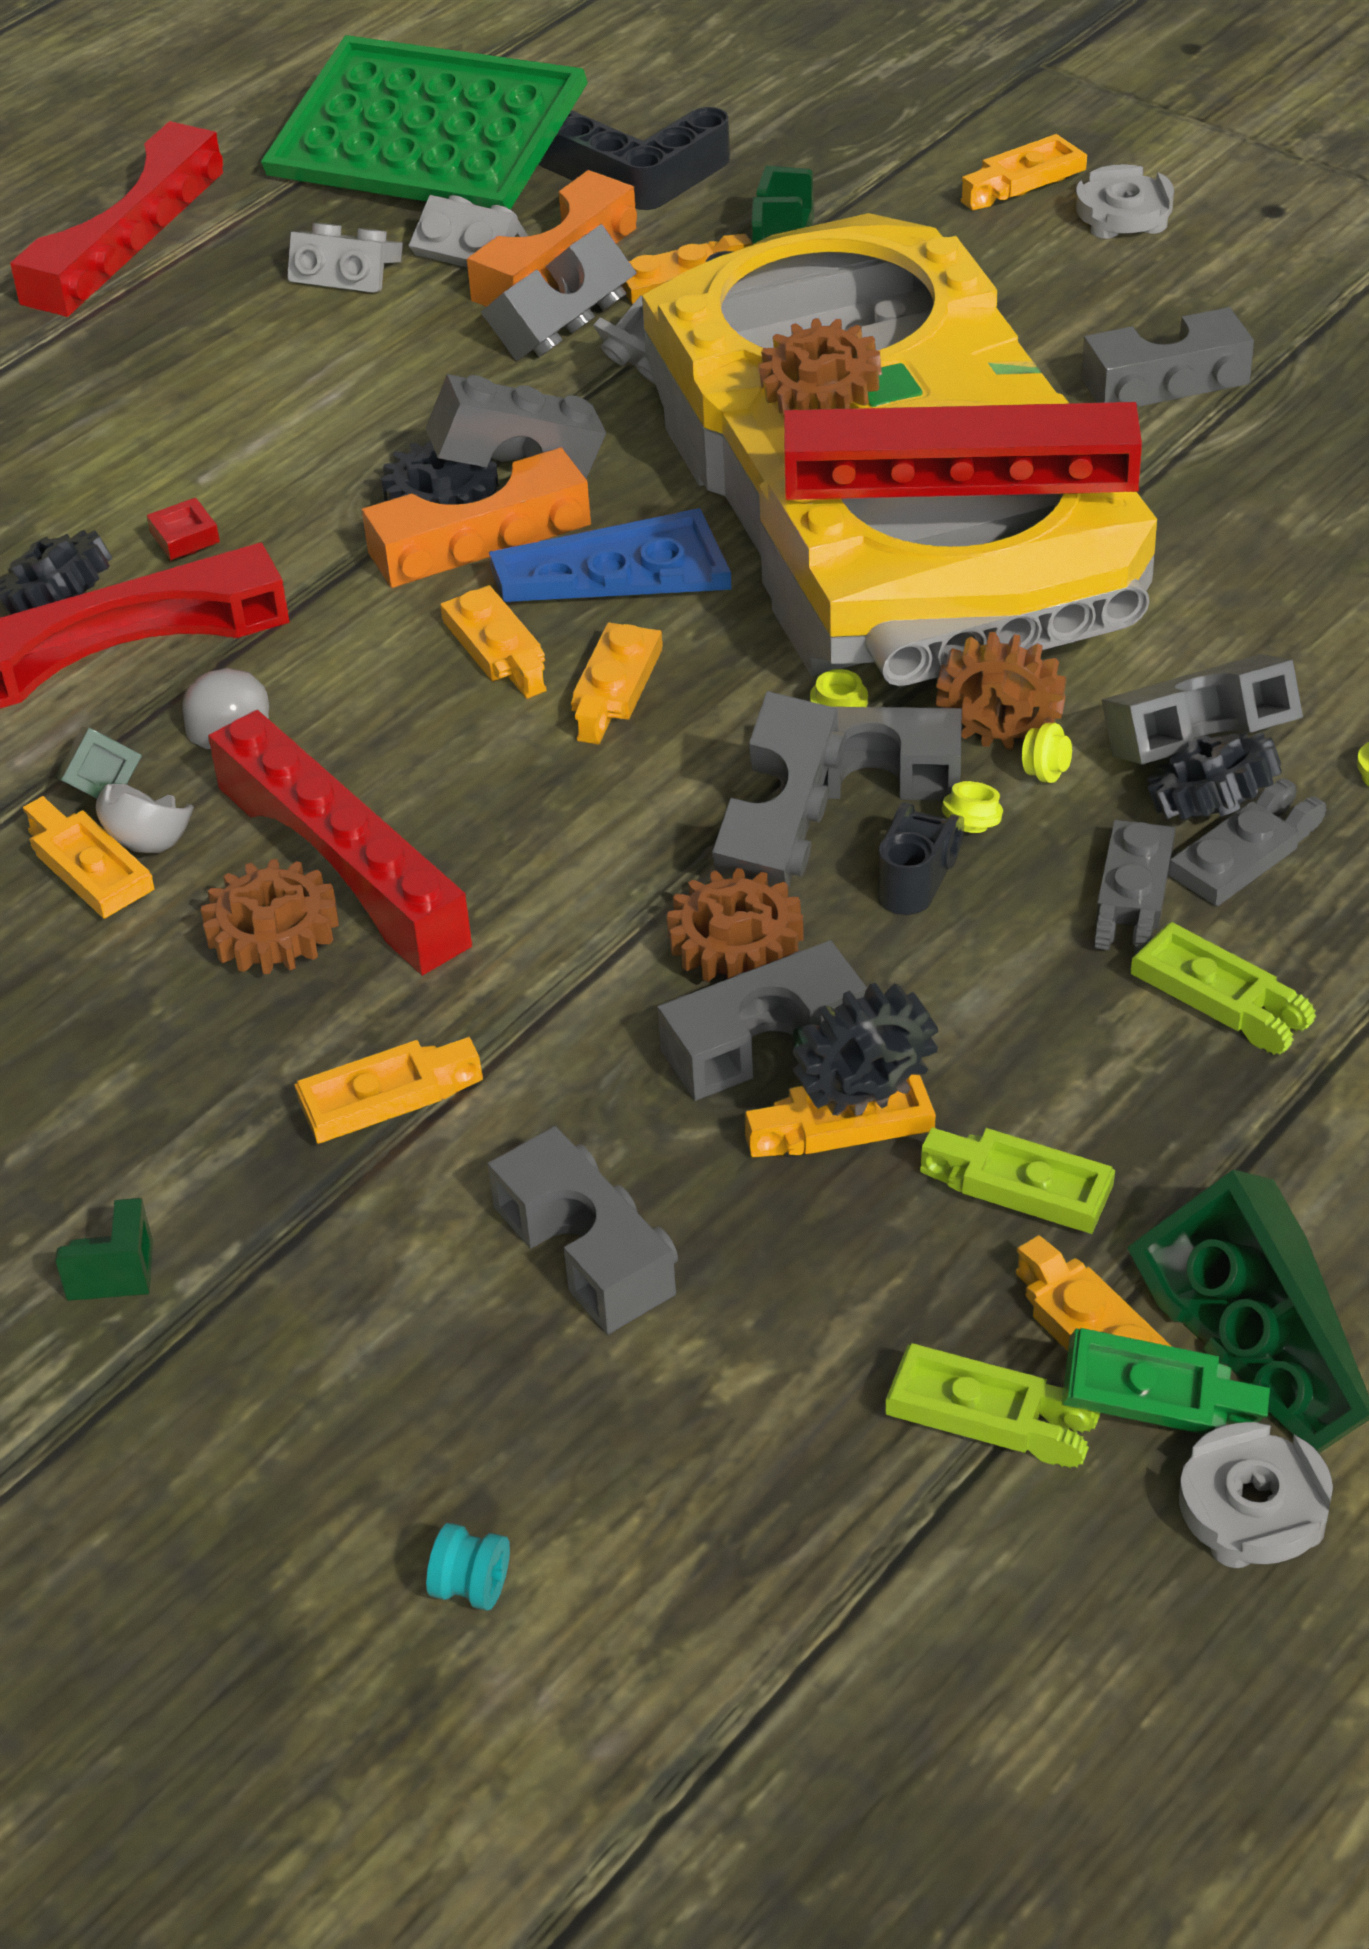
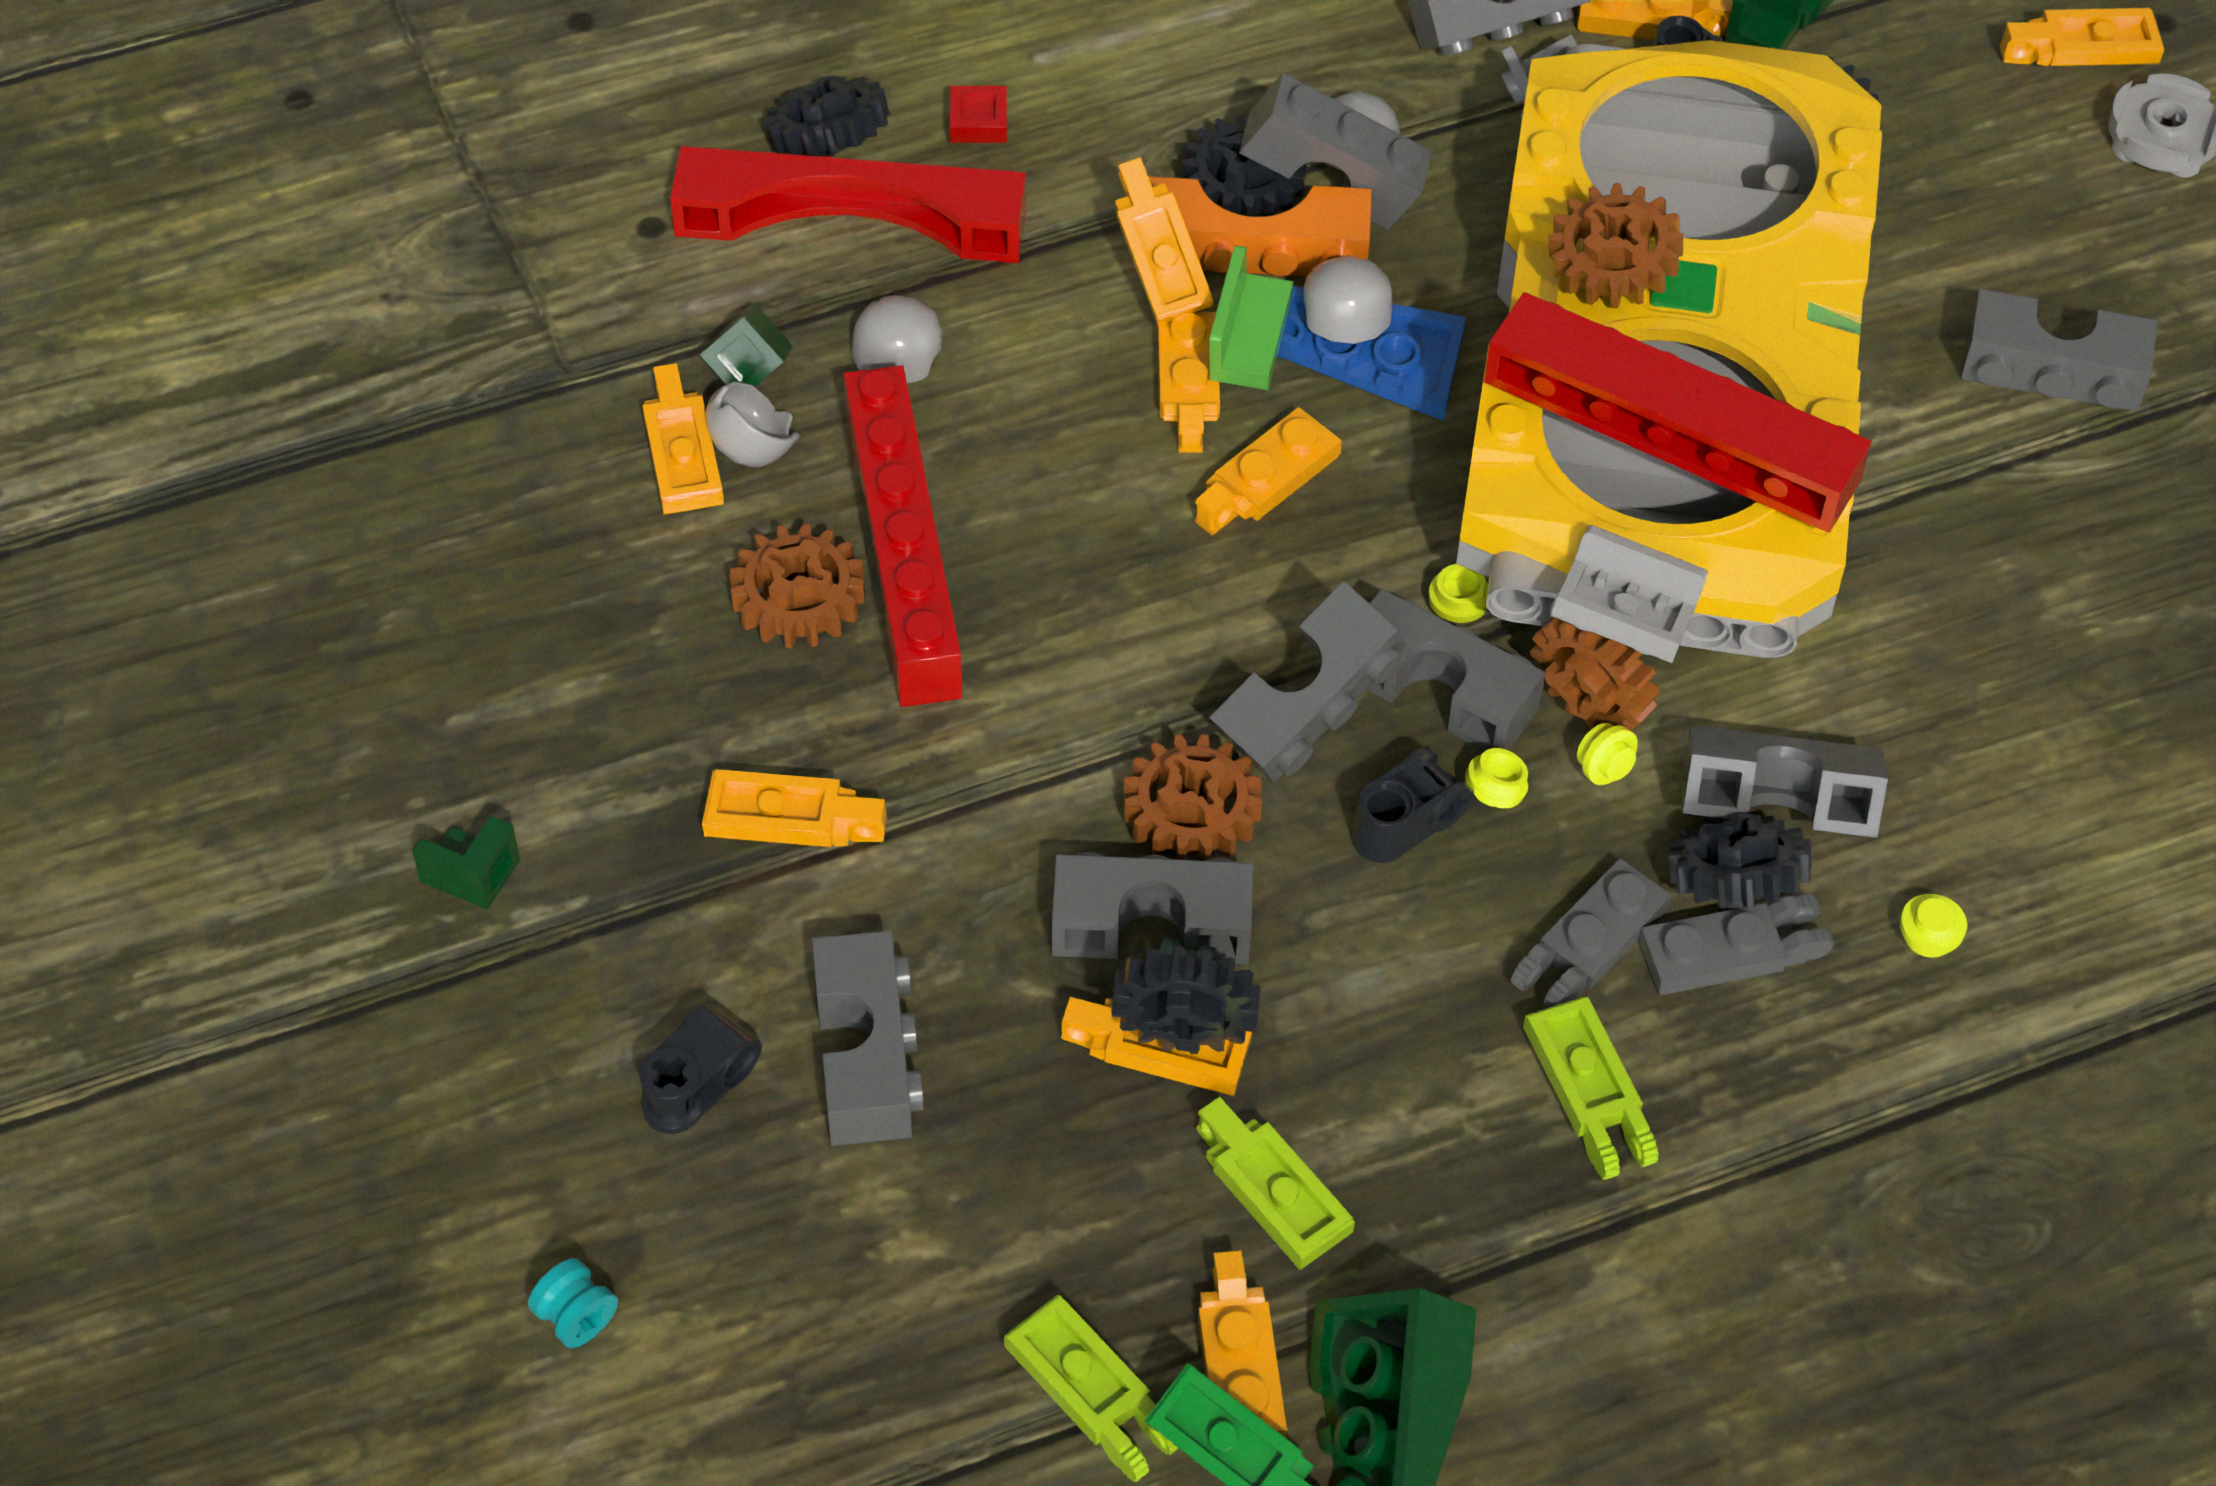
camera: 25 degrees right, 10 degrees up
none -> black piece [639,1003,762,1134]
none -> light orange hinge [1115,157,1213,326]
none -> bright green panel [1209,245,1293,390]
none -> light grey hair [1303,255,1392,344]
none -> light grey bracket [1550,525,1708,663]

